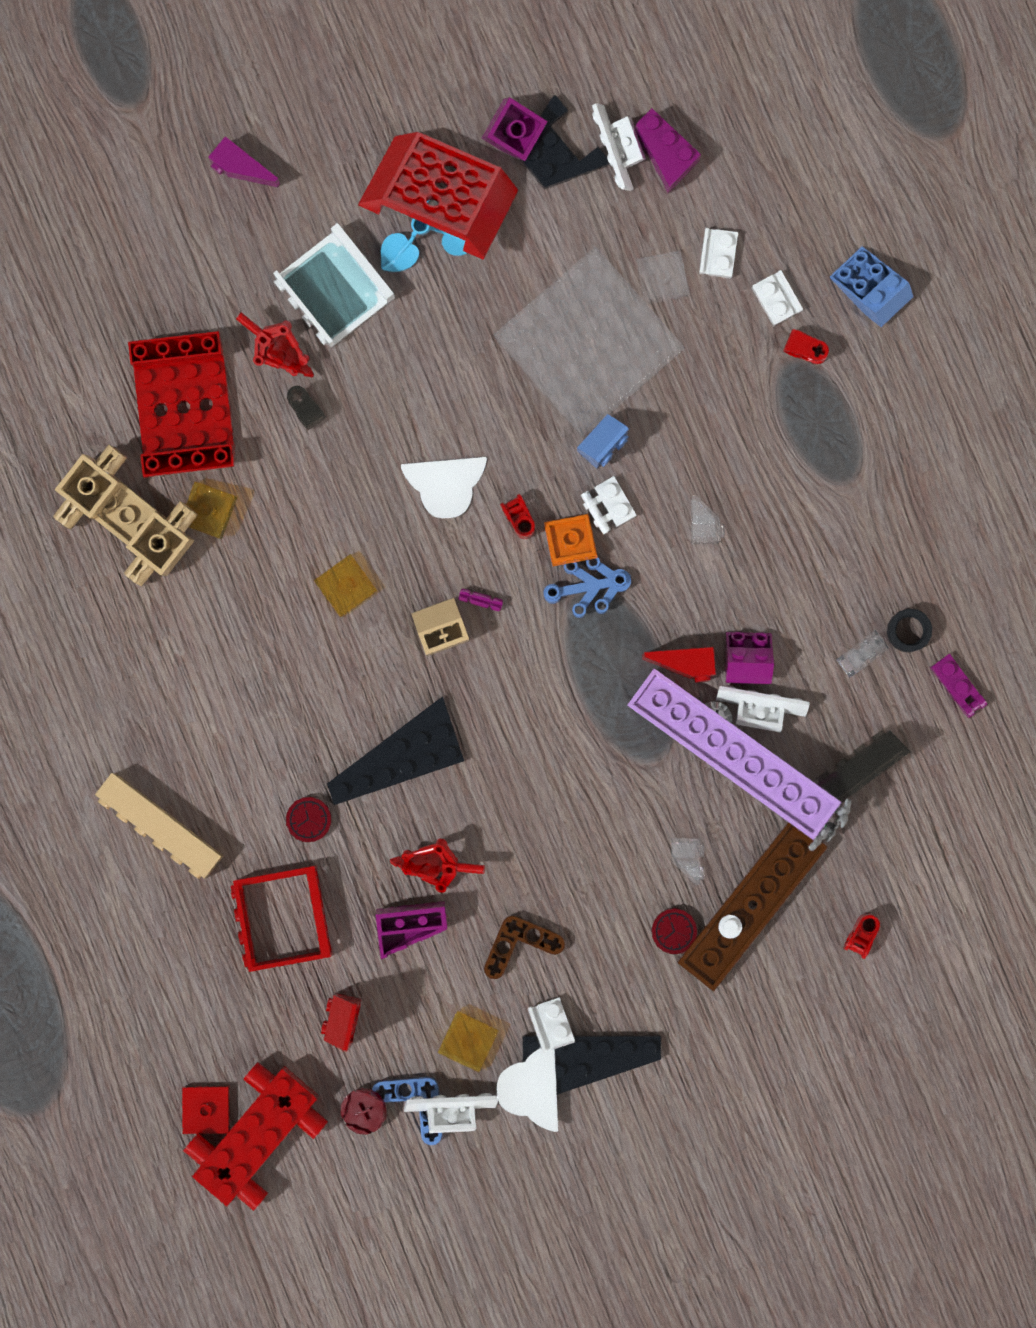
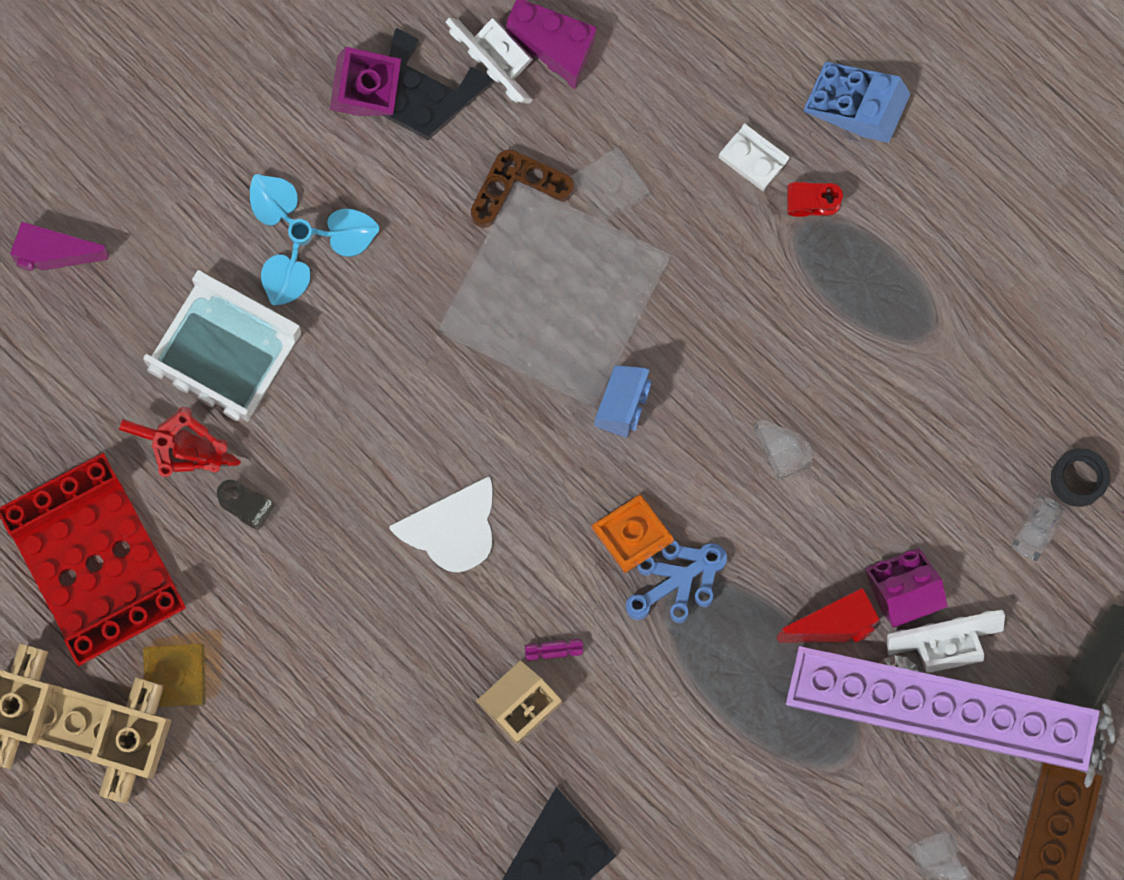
camera: 30 degrees left, 10 degrees down
clear yellow plate [314,554,377,618] -> none
red slope [358,132,518,260] -> none
red piece [500,494,535,539] -> none
white plate [581,476,637,535] -> none
white plate [699,228,738,278] -> none
none -> reddish brown beam [471,150,574,228]

